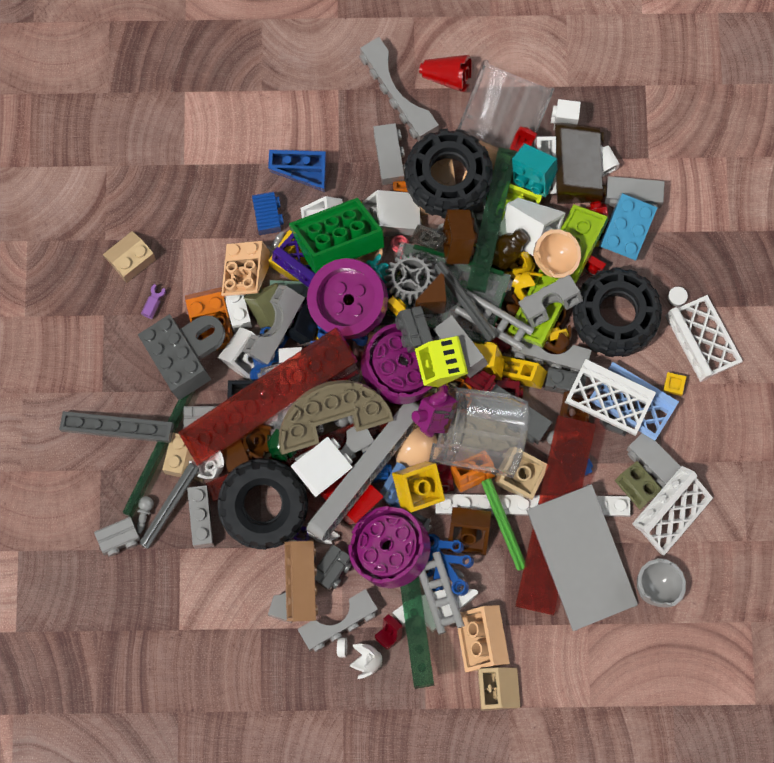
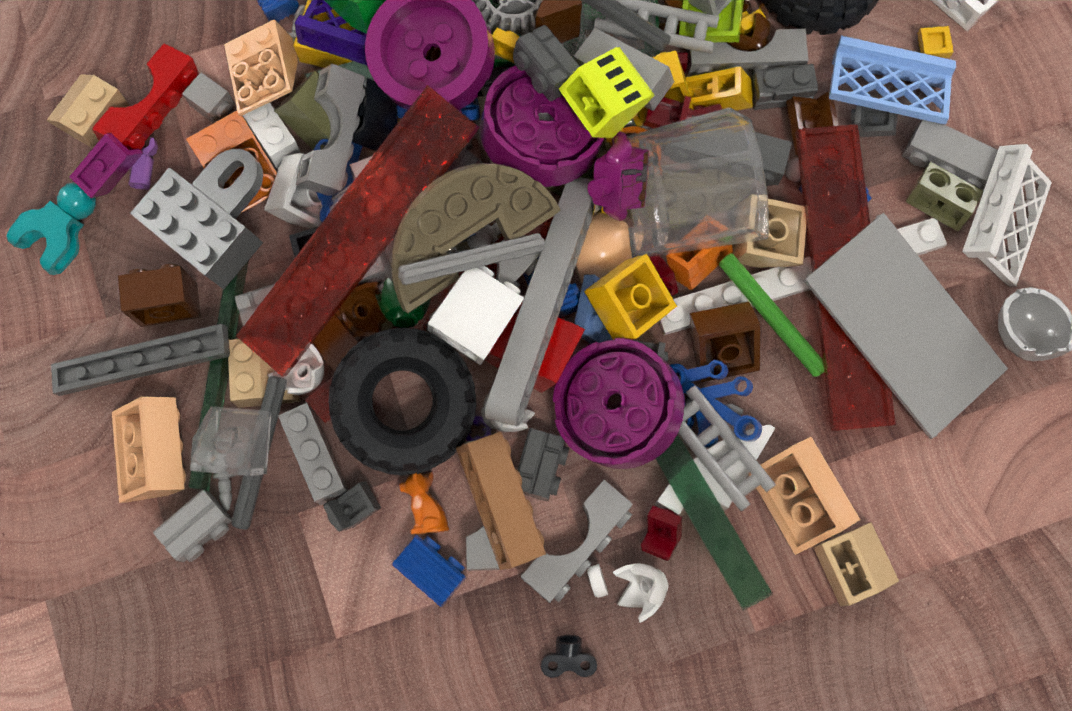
camera: 20 degrees left, 0 degrees up
white fence [565,359,656,436] -> none
none -> teal piece [6,182,97,275]
none -> magenta panel [69,133,143,198]
none -> red arch [92,43,199,150]
none -> light nougat slope [112,397,186,503]
none -> reddish brown brick [118,264,201,327]
none -> light grey brick [182,72,235,123]
none -> clear slope [190,406,272,476]
none -> dark grey bracket [323,481,381,532]
none -> blue brick [392,535,467,607]
none -> light grey axle [398,233,545,285]
none -> orange animal [399,471,449,535]
none -> black piece [541,635,597,678]

